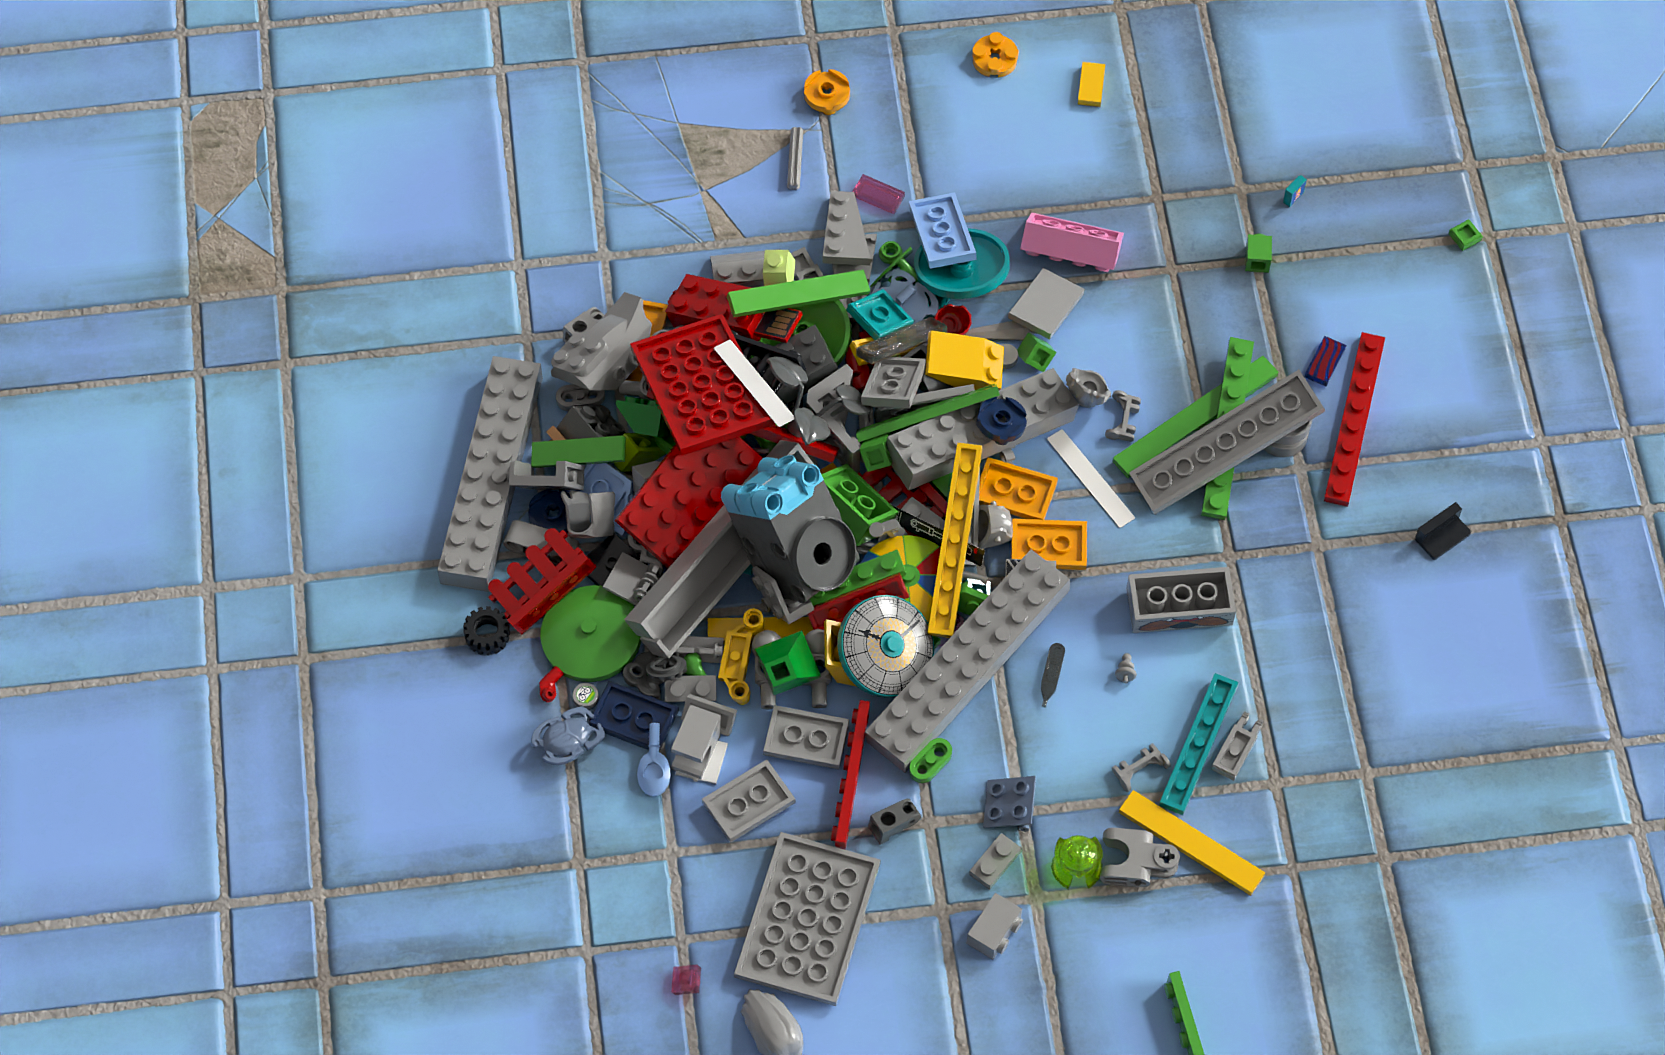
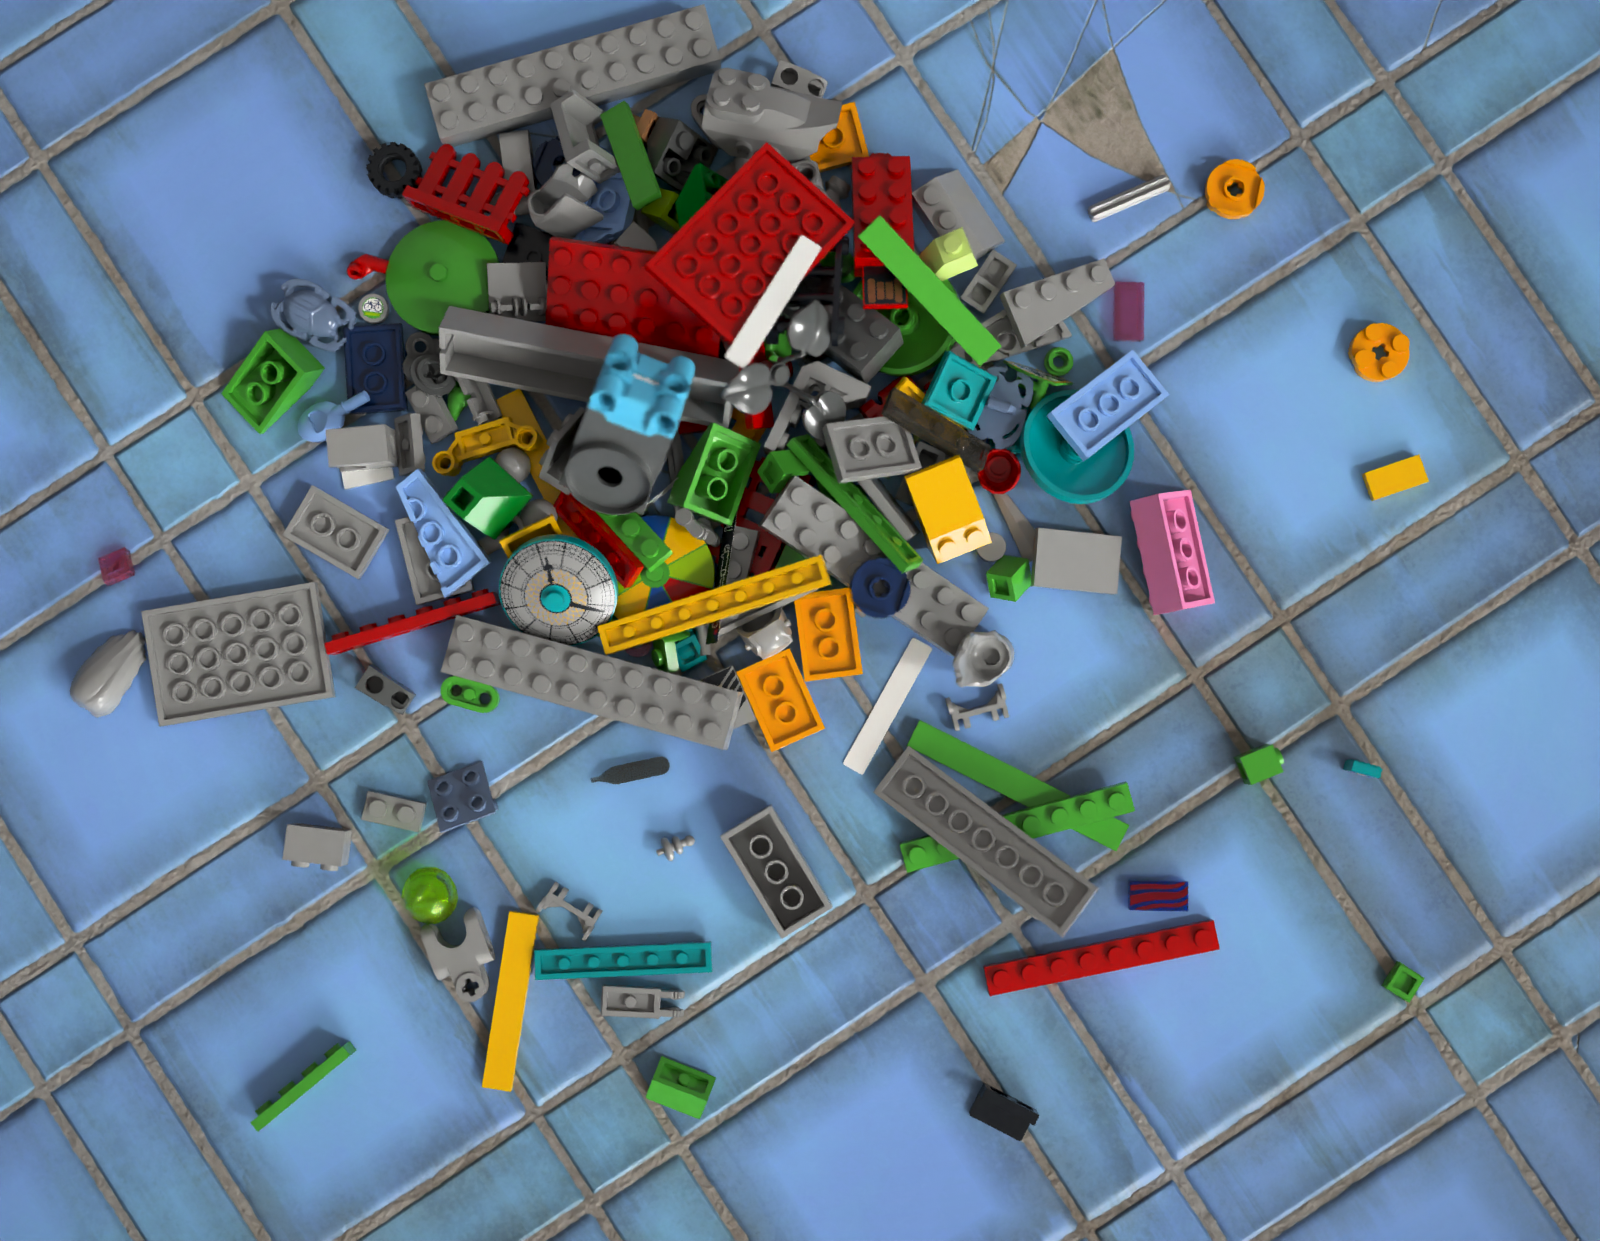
camera: 65 degrees right, 25 degrees up
none -> bright green slope [221,329,325,434]
none -> light blue wing [396,469,492,598]
none -> bright green panel [646,1056,716,1119]

